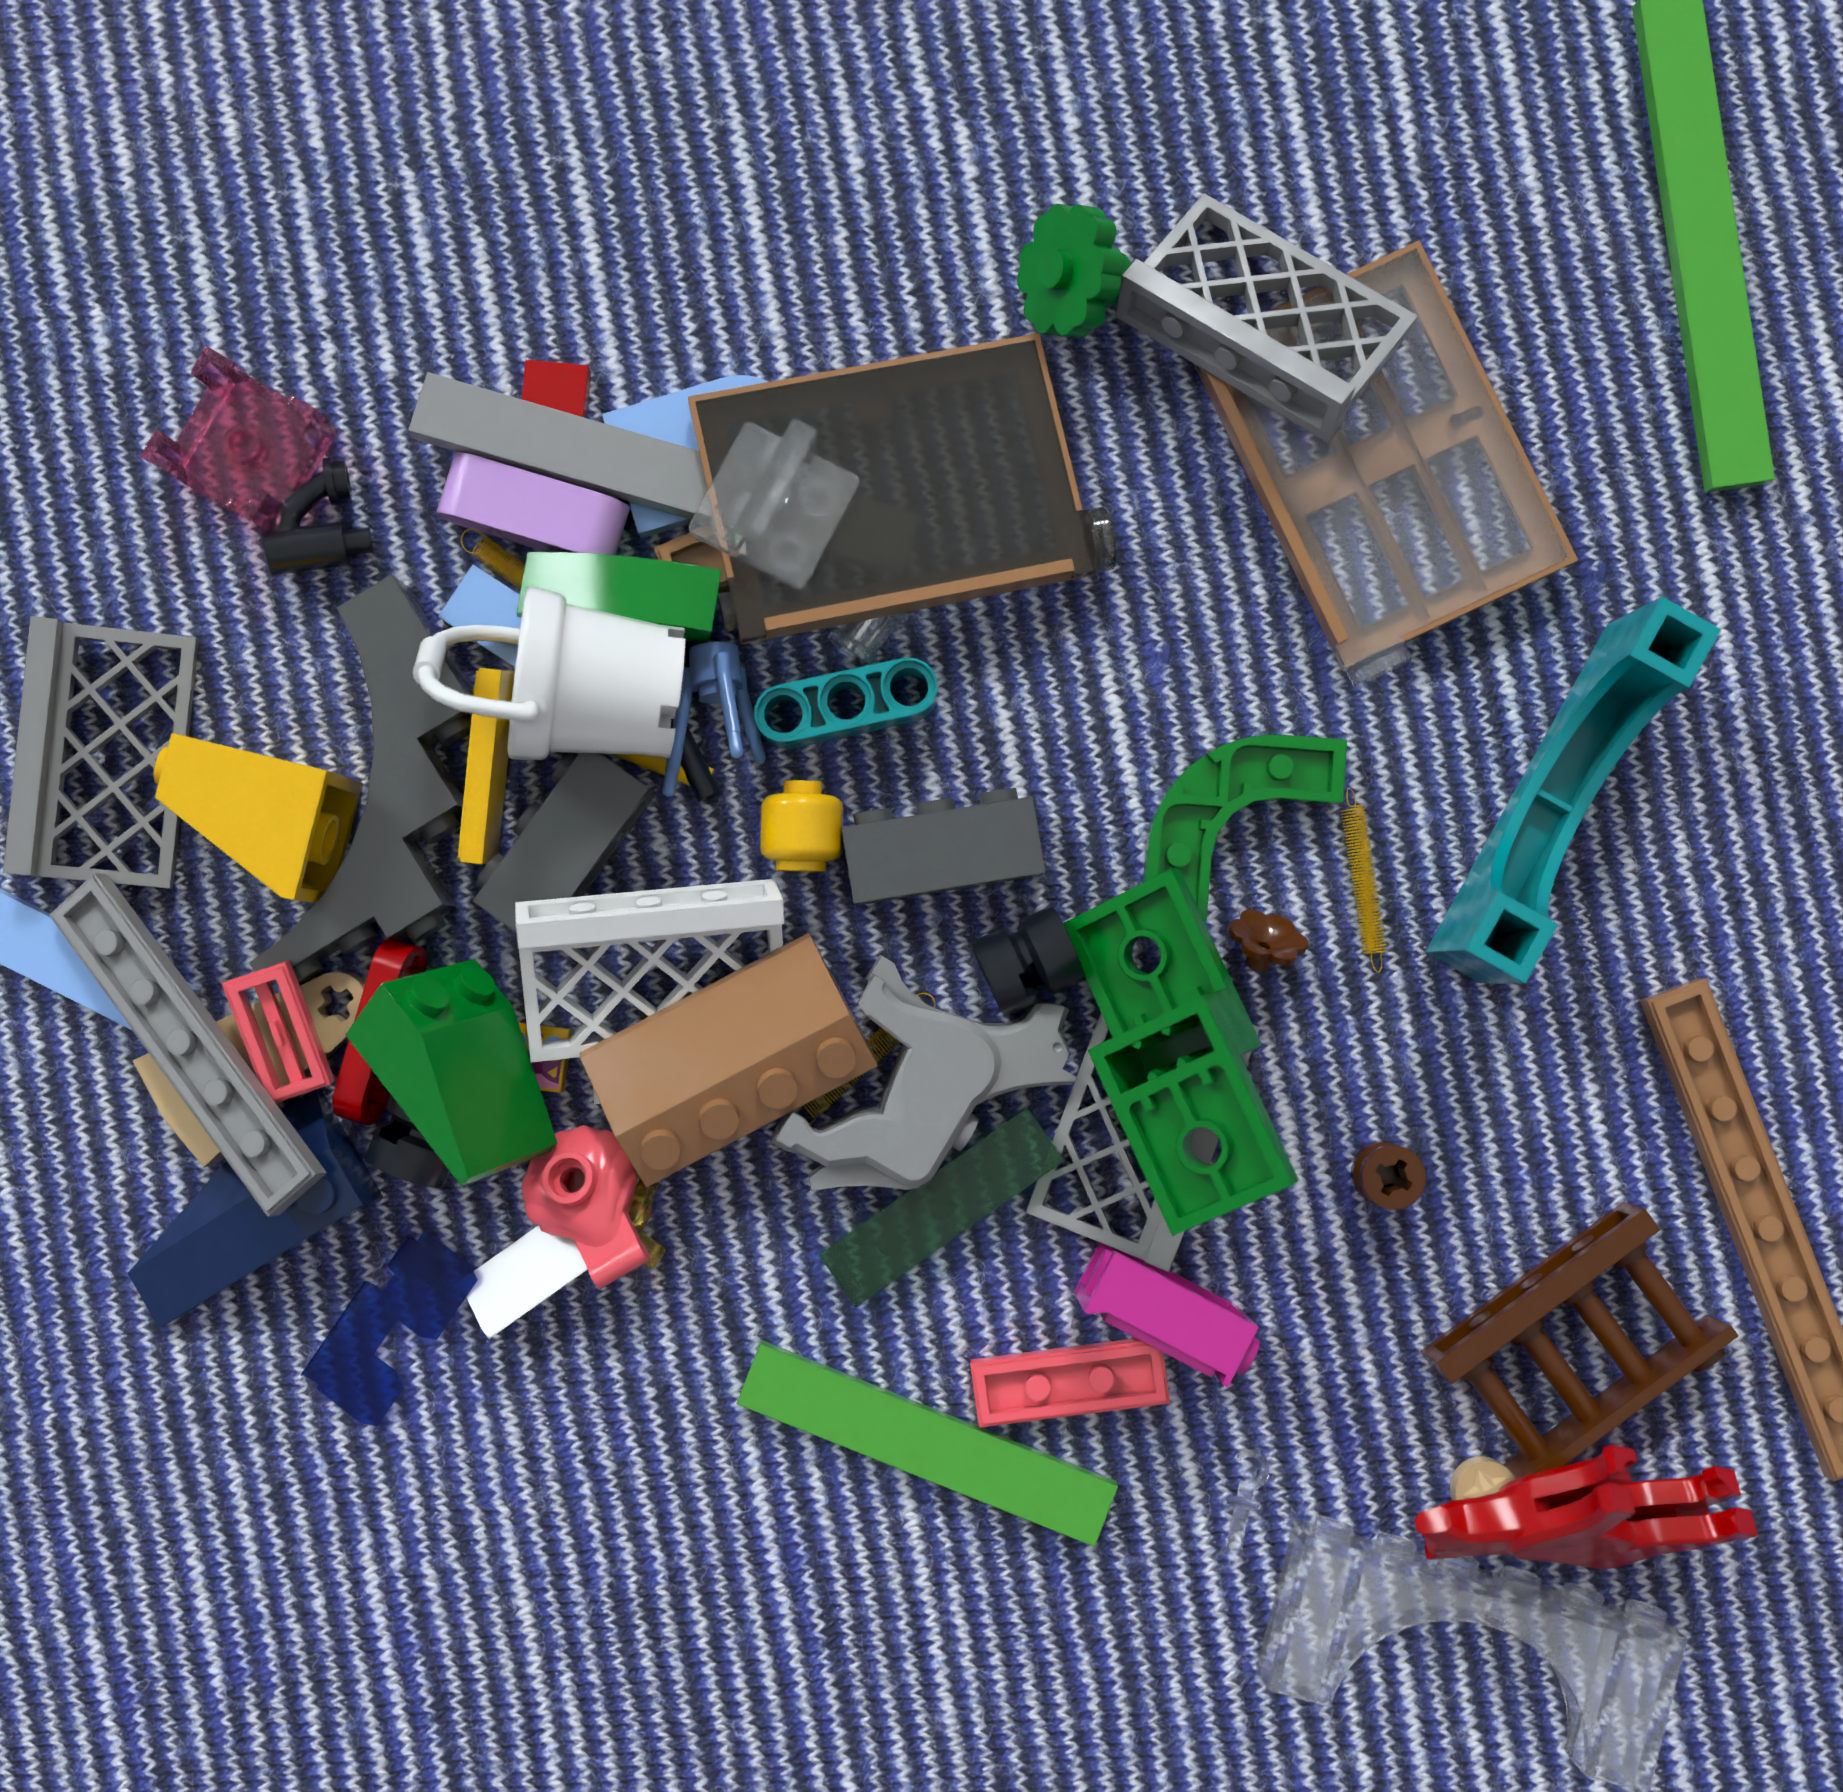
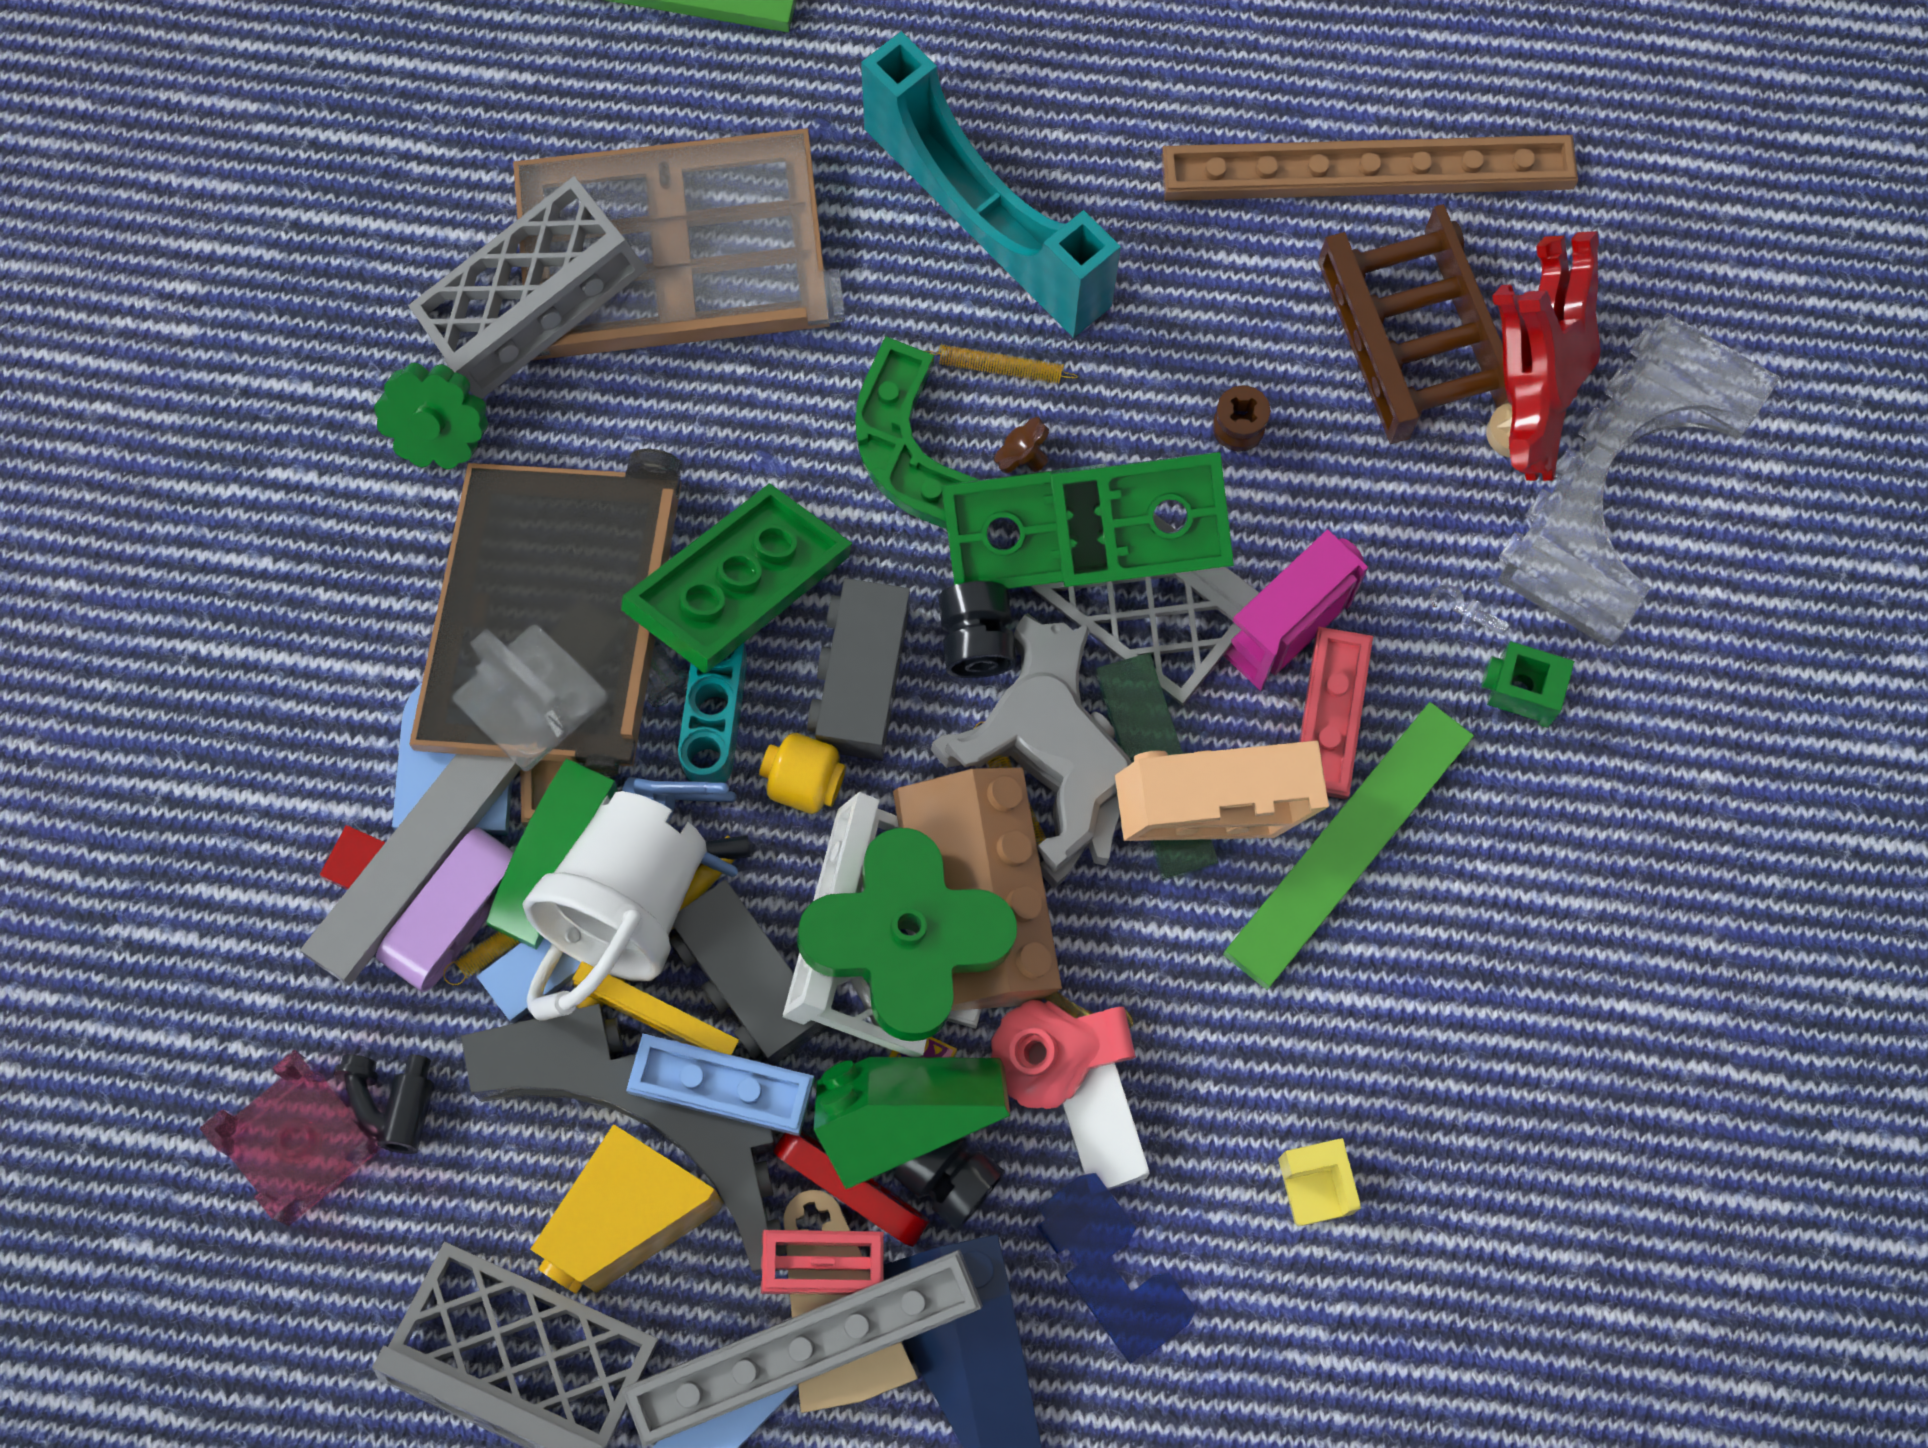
camera: 70 degrees left, 15 degrees down
none -> green plate [621,483,852,674]
none -> light blue tile [626,1033,815,1136]
none -> green plant [797,828,1017,1041]
none -> light nougat wedge [1115,740,1329,841]
none -> light yellow panel [1278,1138,1361,1226]
none -> green brick [1481,641,1575,728]

